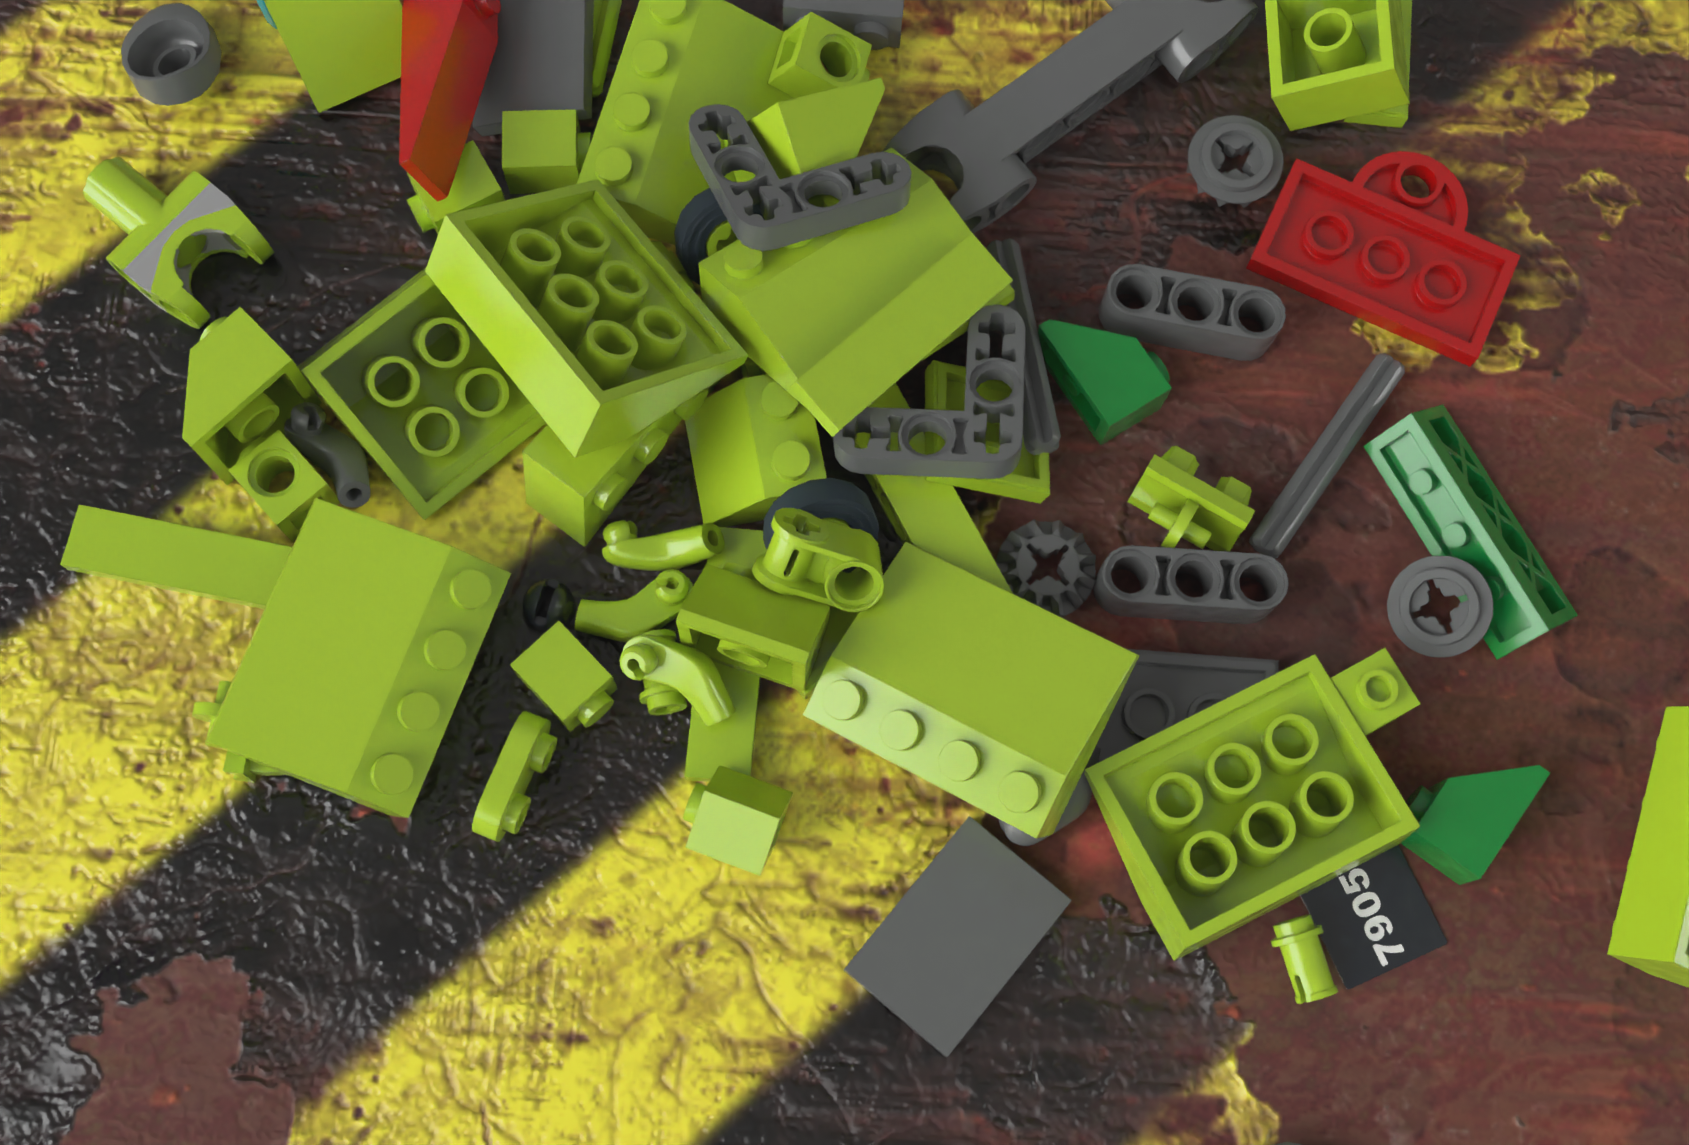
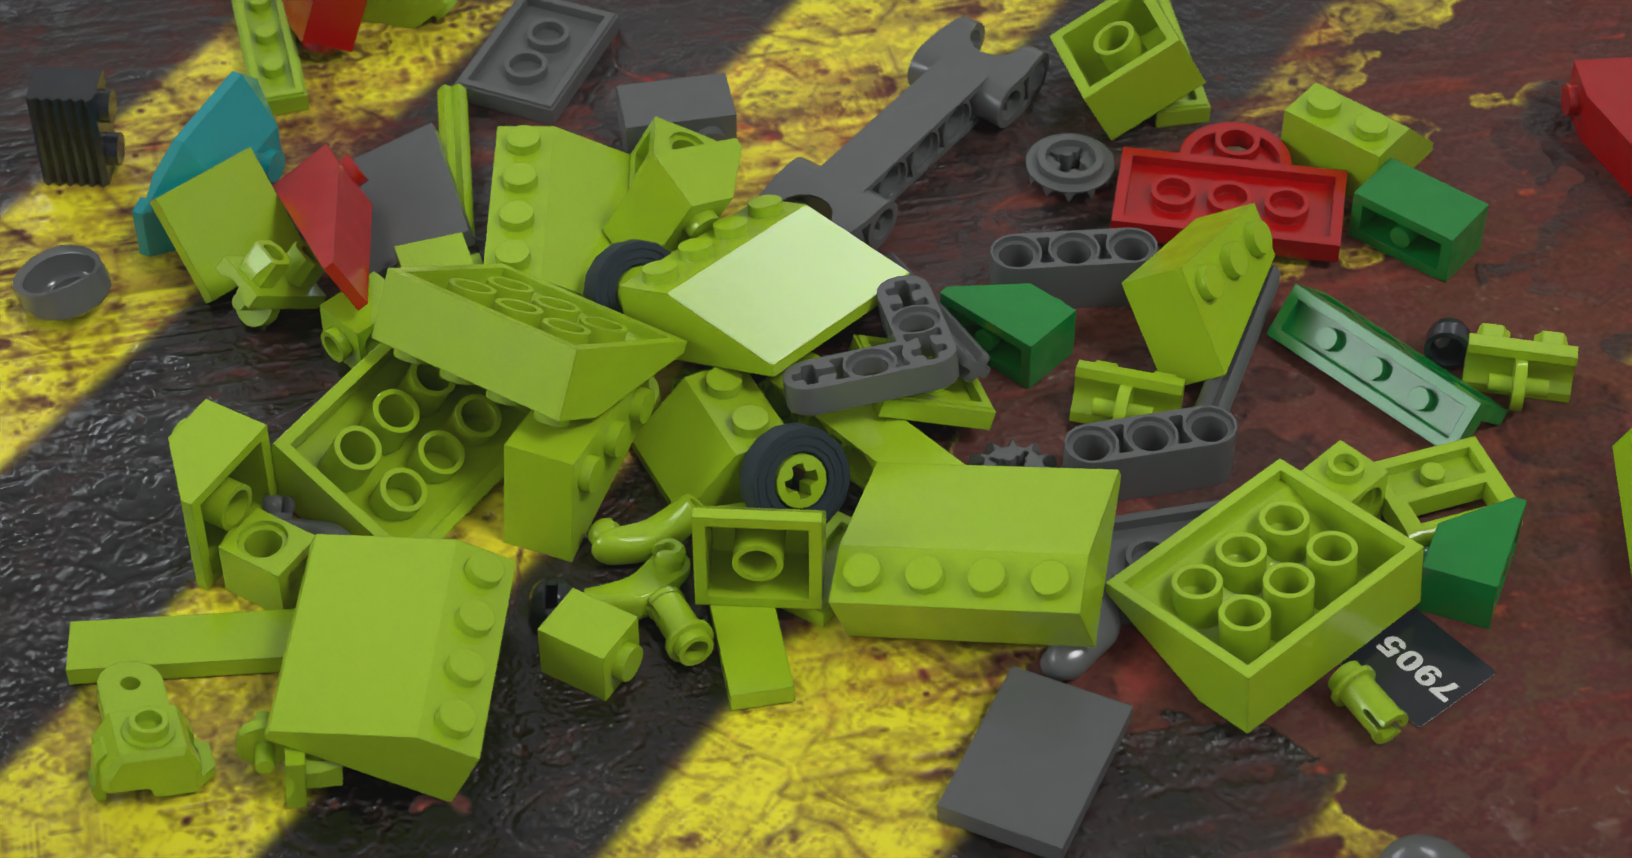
camera: 10 degrees left, 30 degrees down
lime connector [83,157,274,329] -> none
lime plate [472,710,557,842] -> none
lime arm [619,634,736,726] -> none
lime brick [683,765,793,876] -> none
dark grey beam [688,104,911,251] -> none
lime piece [752,508,884,612] -> none
lime tile [789,233,1013,437] -> none
dark grey gear [1387,556,1493,657] -> none
none -> lime piece [87,661,216,802]
none -> lime hips [215,240,327,327]
none -> lime wedge [1121,203,1275,385]
none -> lime slope [1281,83,1433,198]
none -> green brick [1348,158,1489,283]
none -> lime plate [1375,436,1523,547]
none -> black hinge [1424,317,1471,370]
none -> lime hips [1462,323,1578,412]

